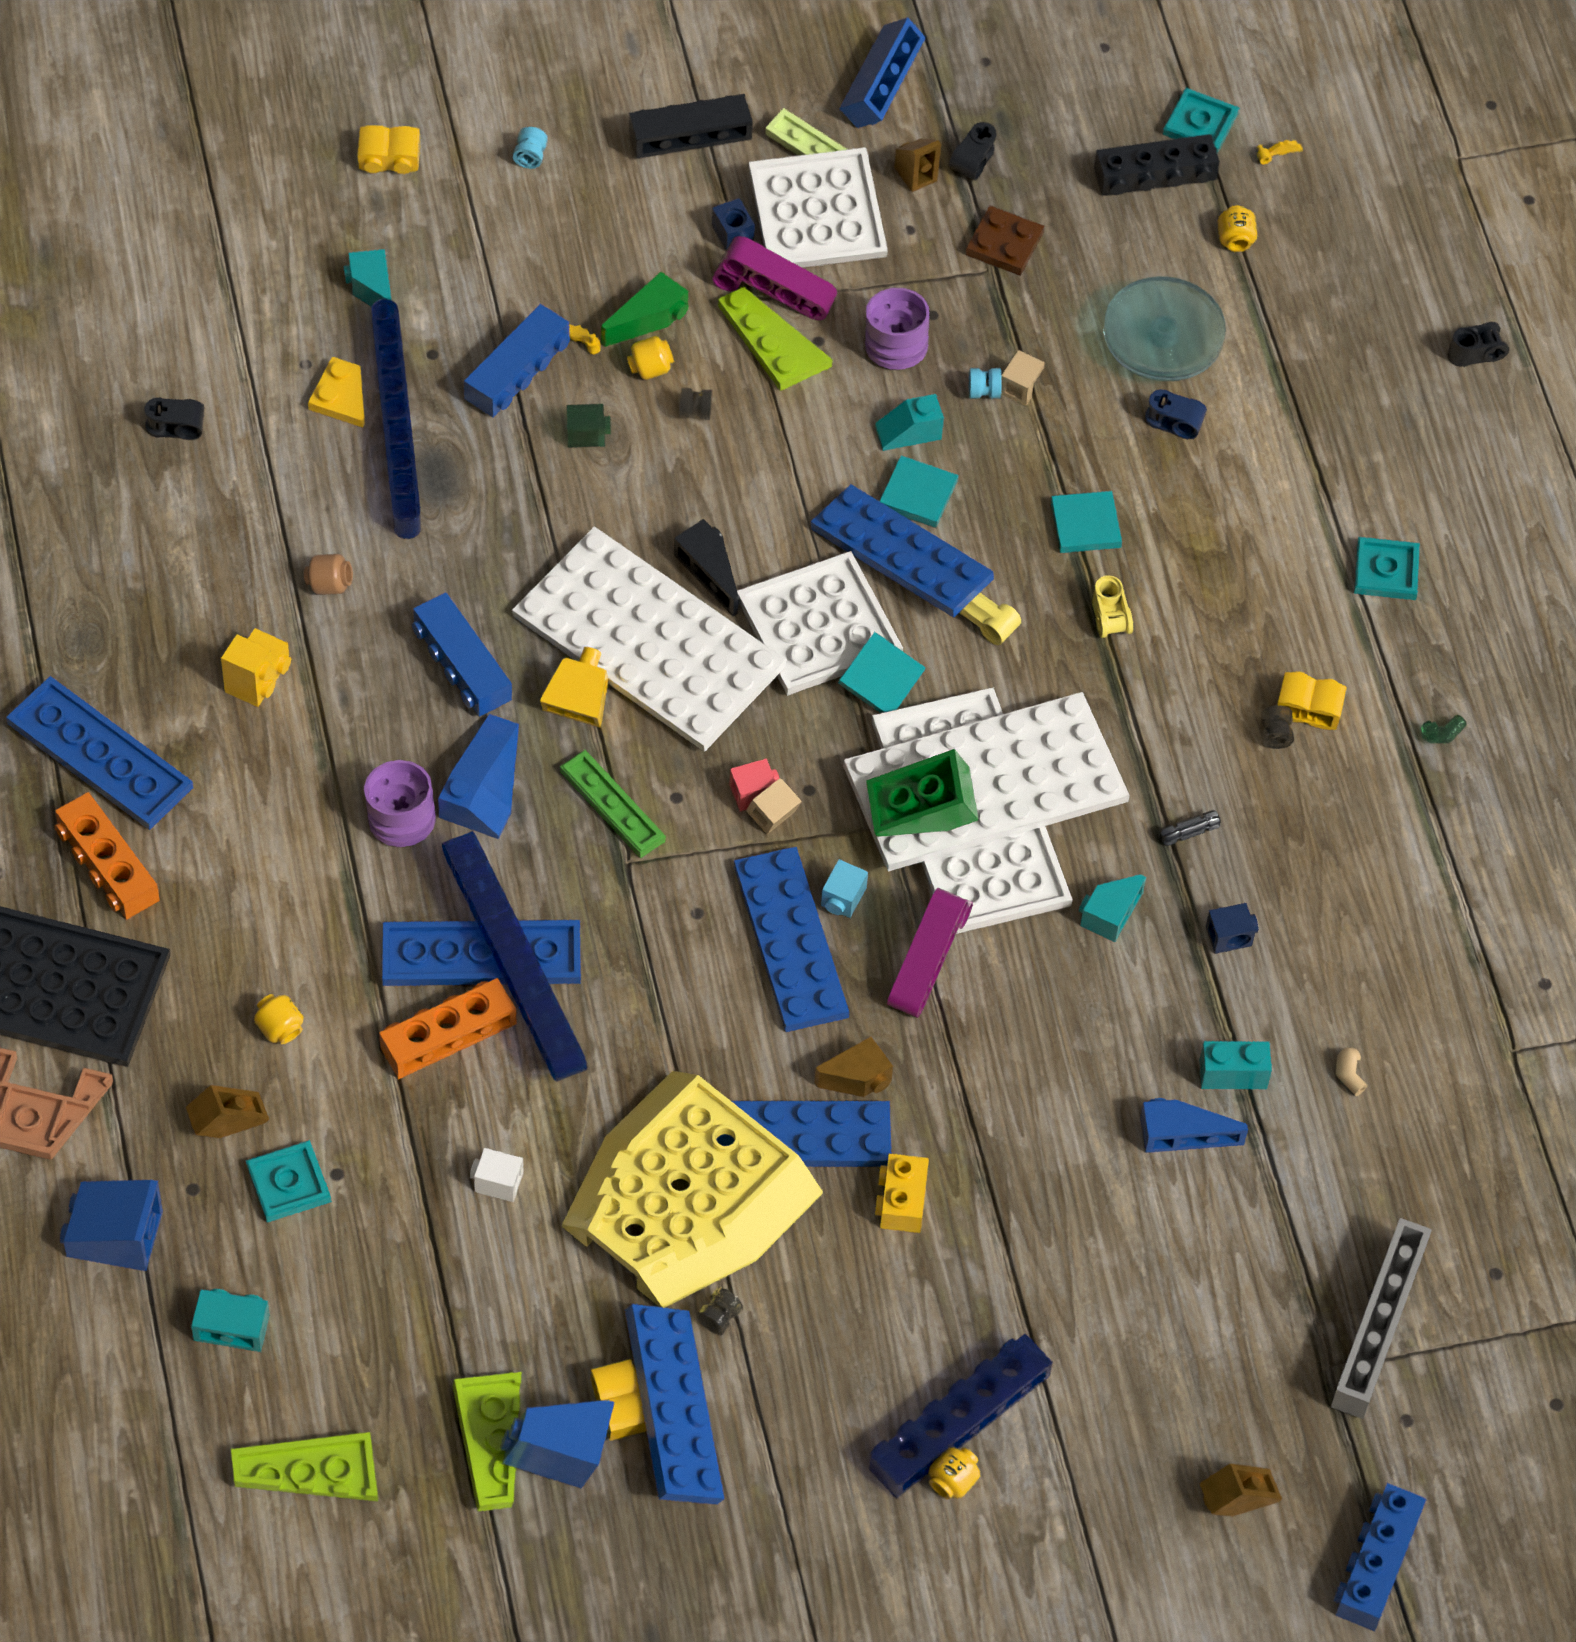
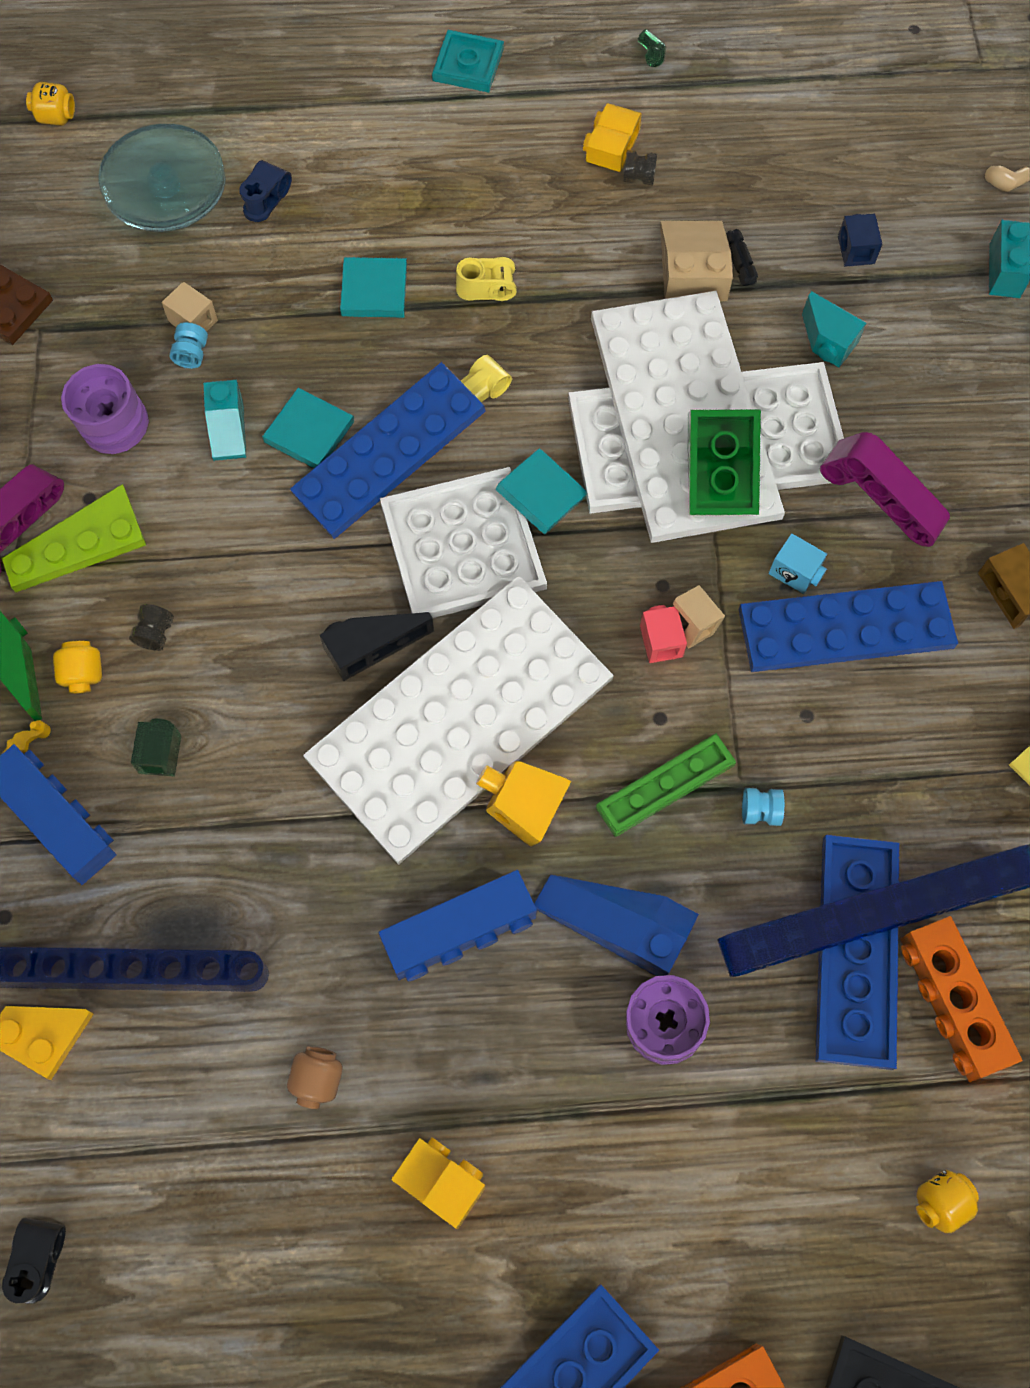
camera: 80 degrees left, 10 degrees up
none -> tan slope [660,221,733,301]
none -> medium azure wheel [742,788,785,826]

